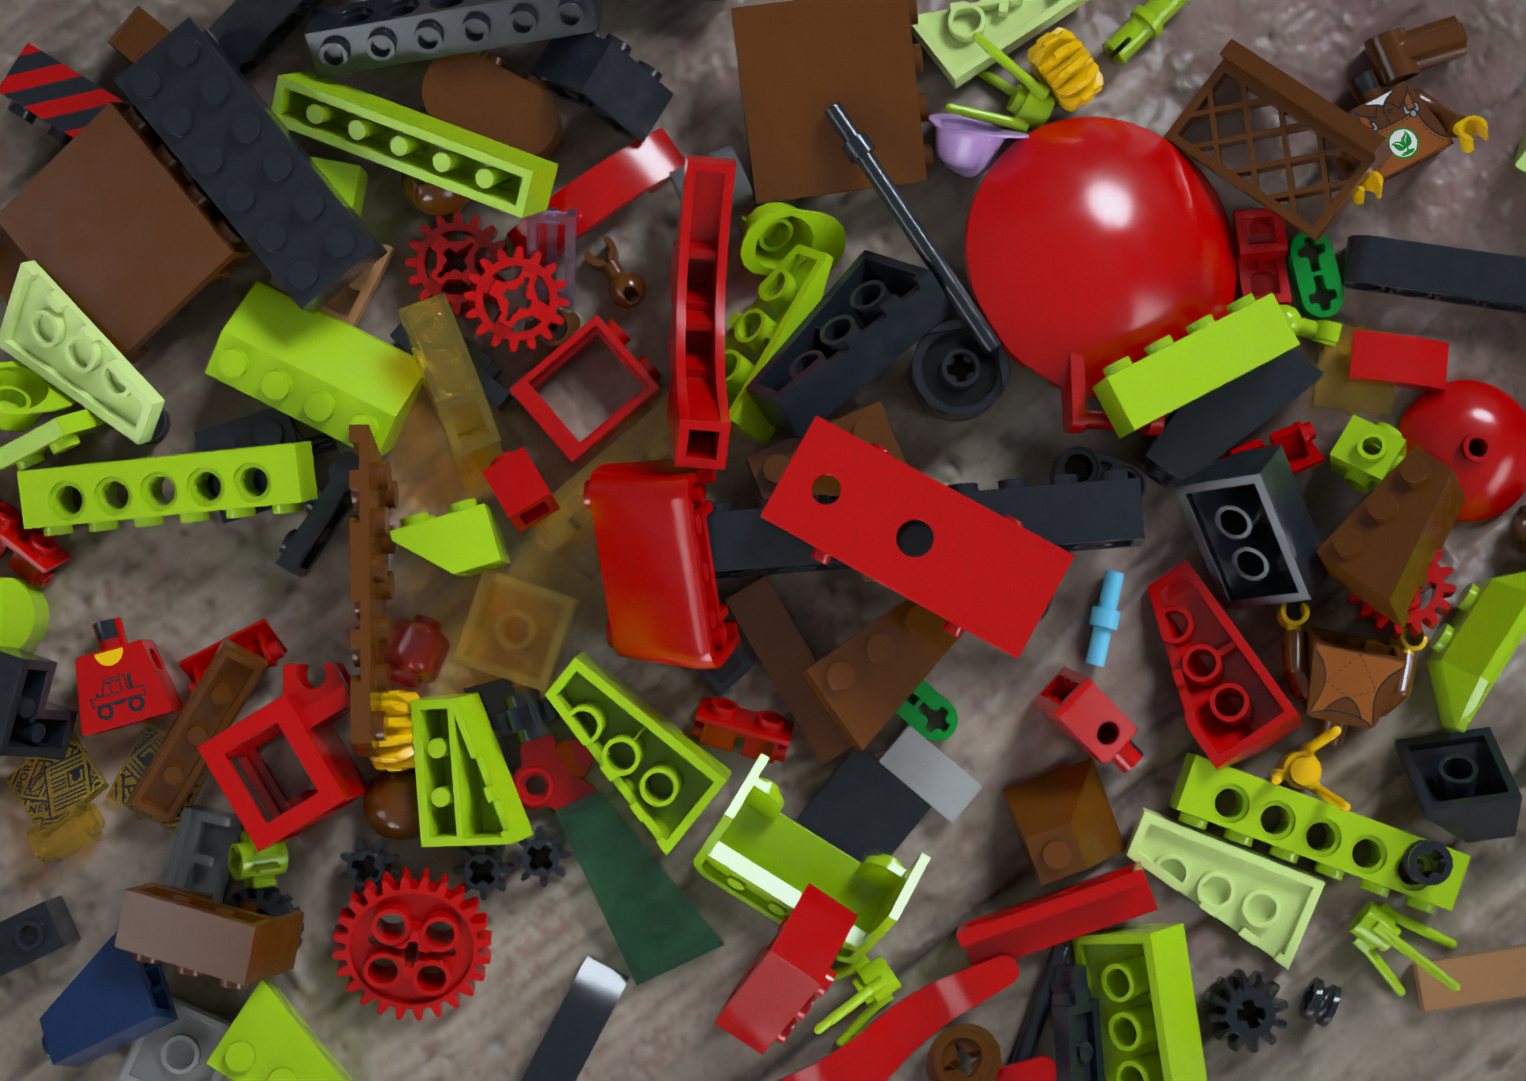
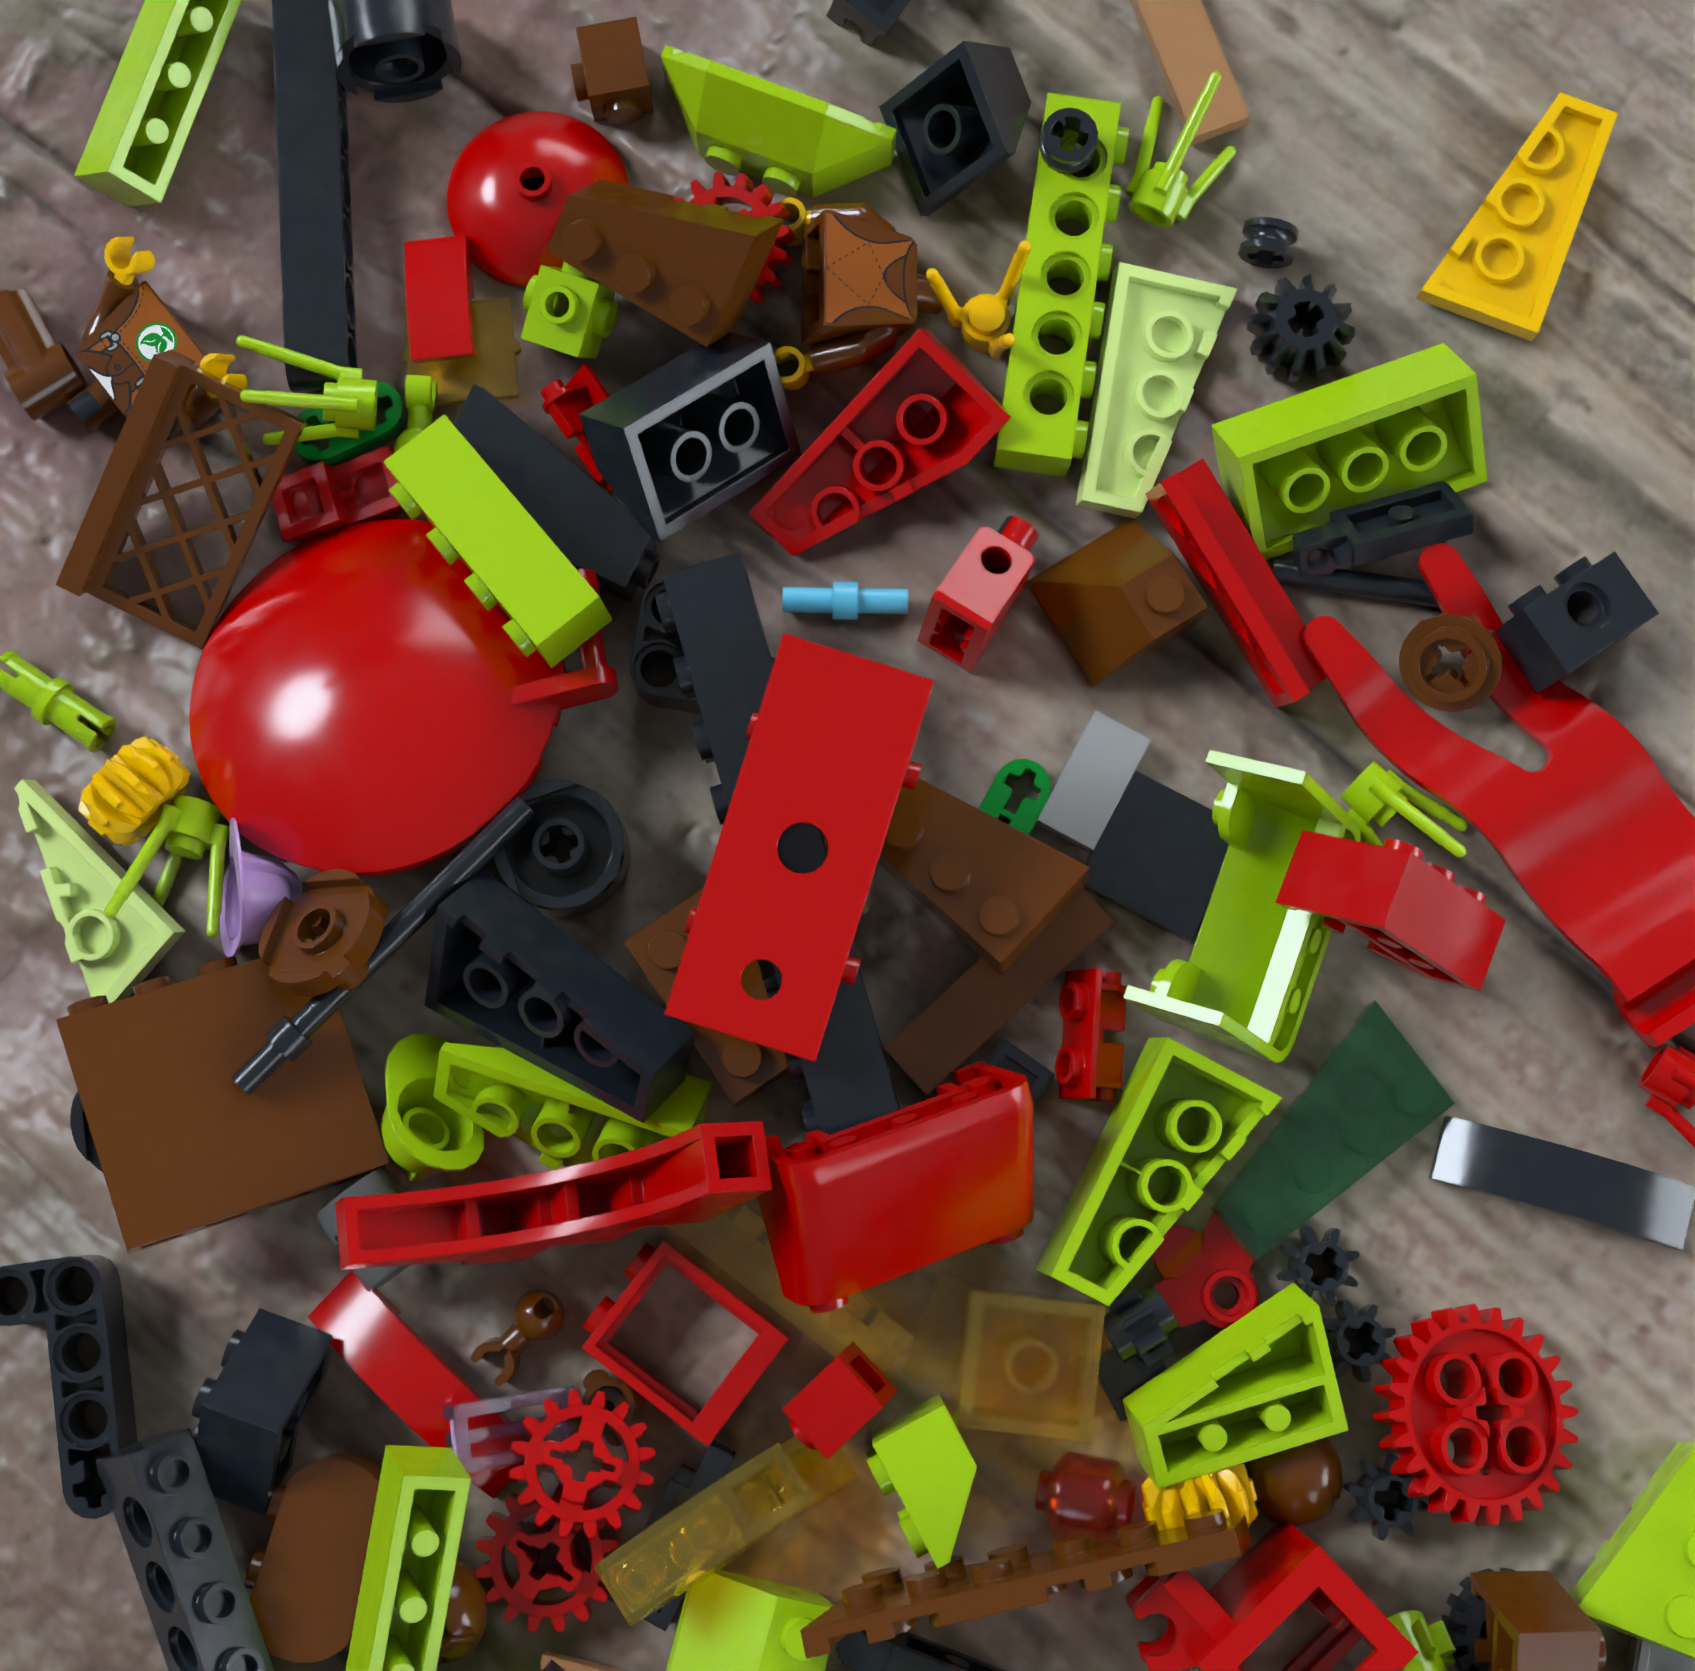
camera: 100 degrees left, 5 degrees down
none -> lime plant [236,335,378,445]
none -> reddish brown plate [259,869,389,997]

